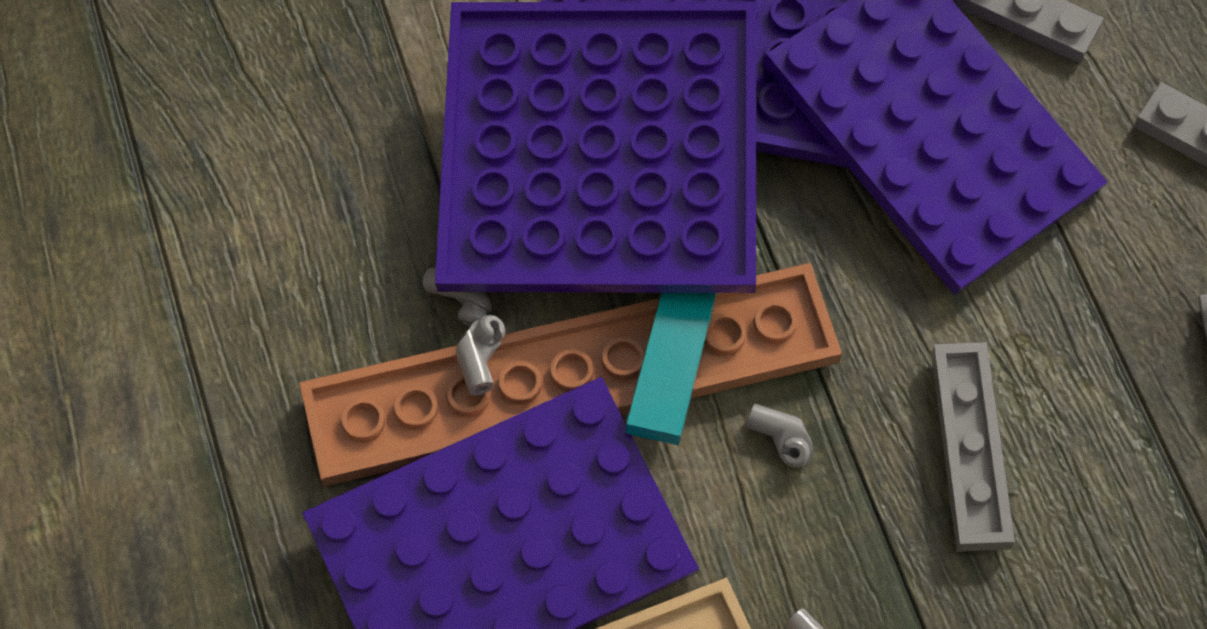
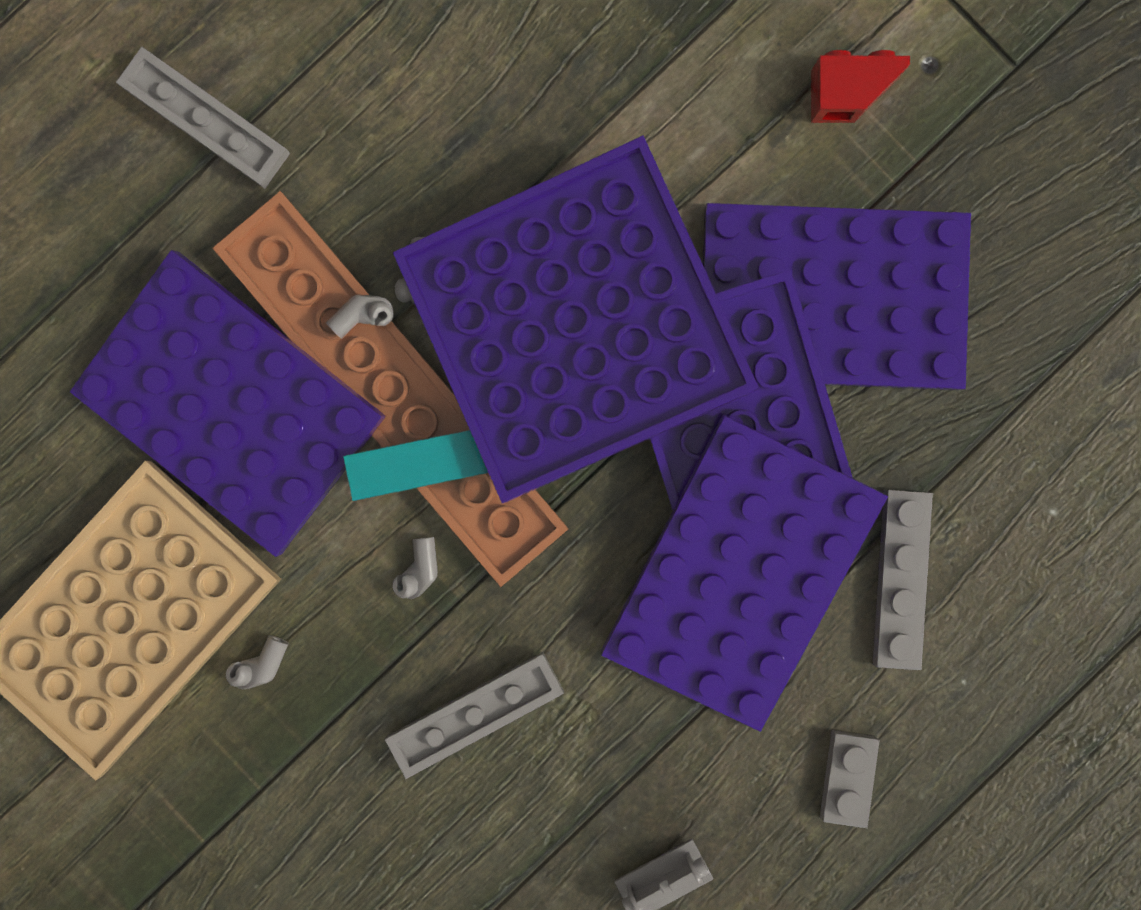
camera: 60 degrees right, 25 degrees up
none -> light grey plate [116,47,290,189]

